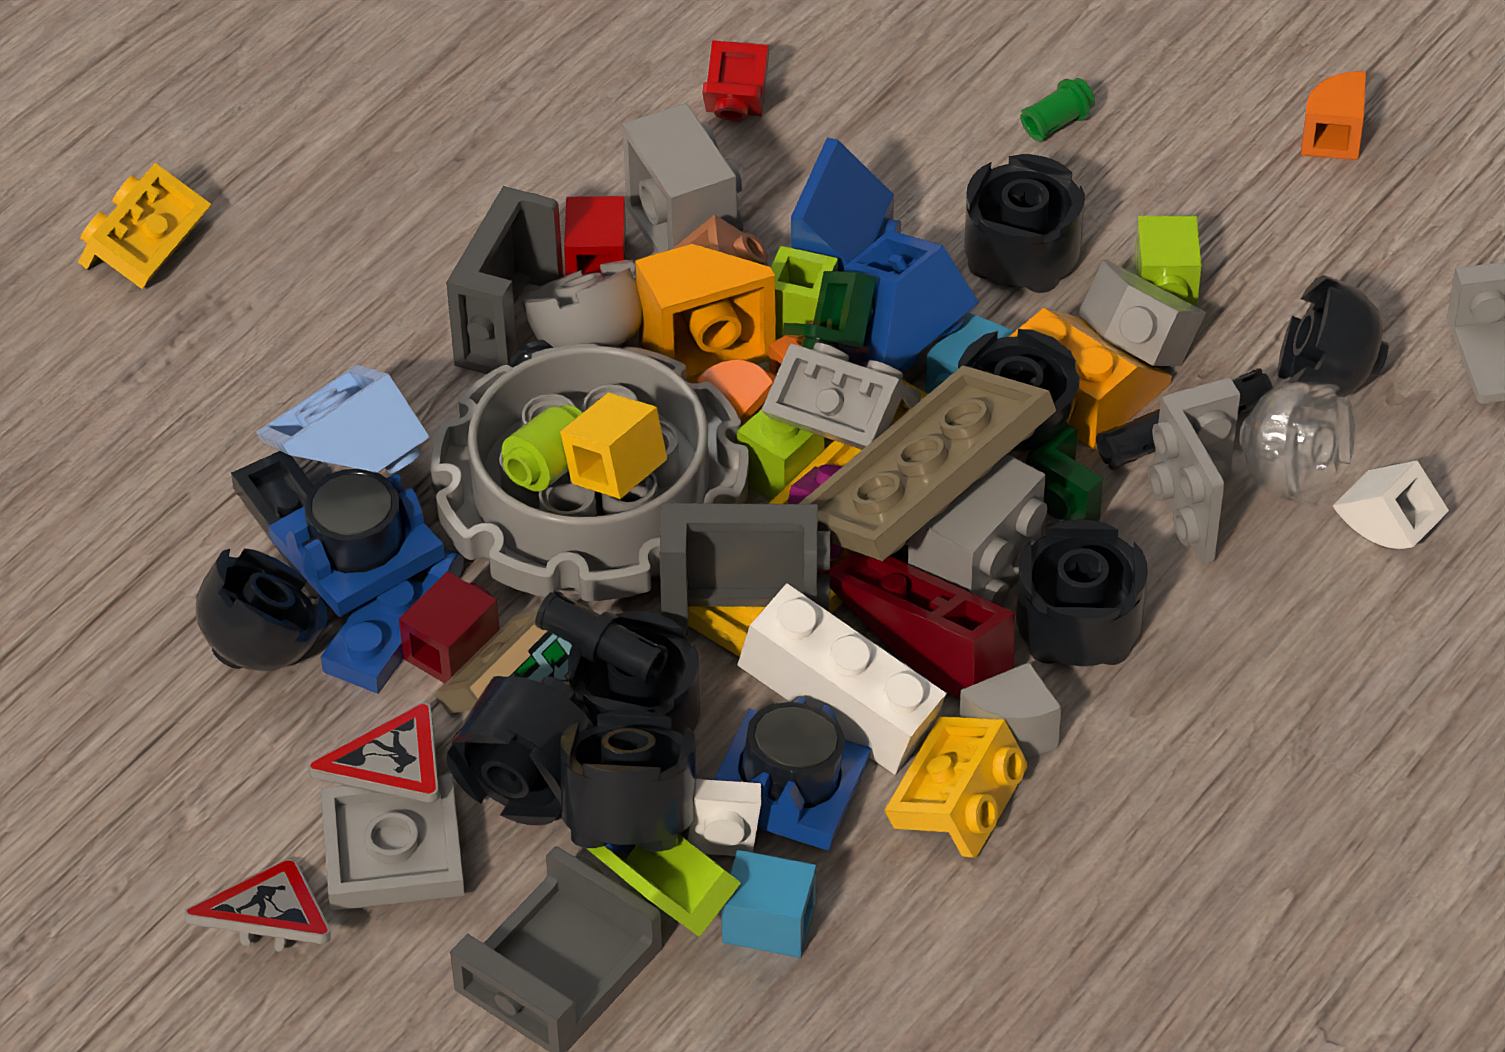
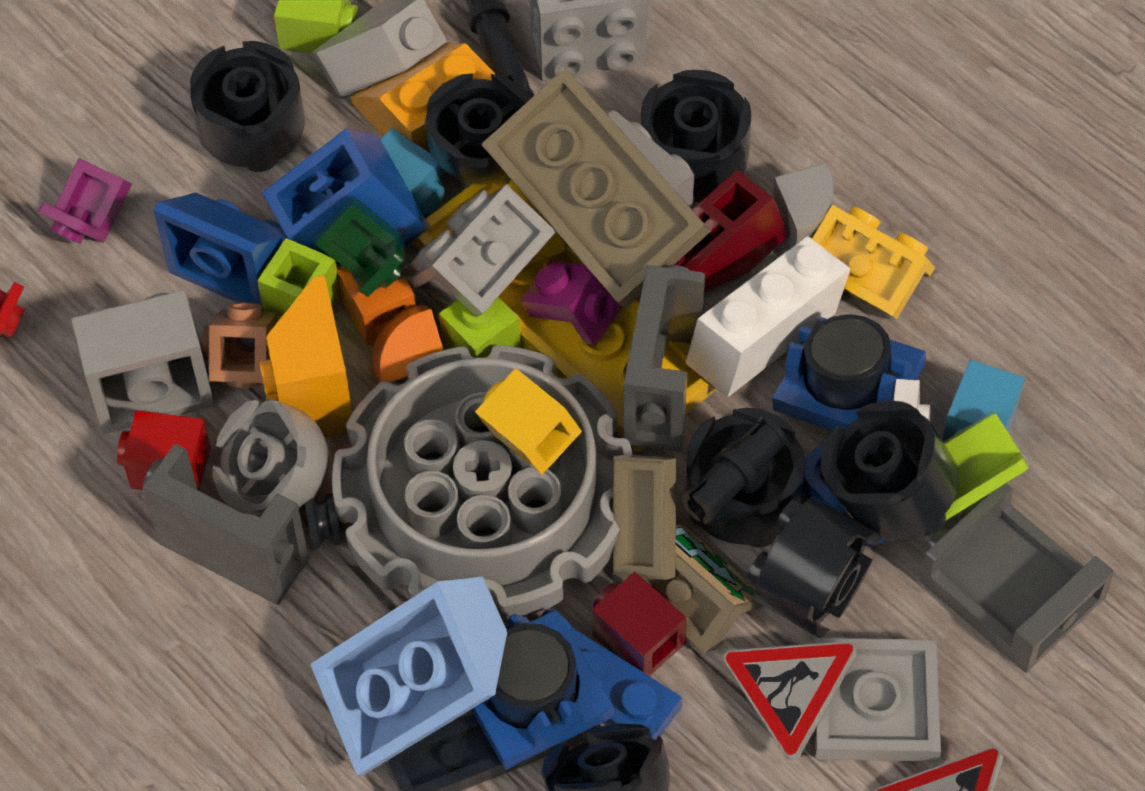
camera: 80 degrees left, 10 degrees up
lime brick [502,404,583,491] -> none
green pin [1020,78,1095,142] -> none
none -> magenta bracket [38,158,132,244]
none -> dark tan tile [613,454,676,580]

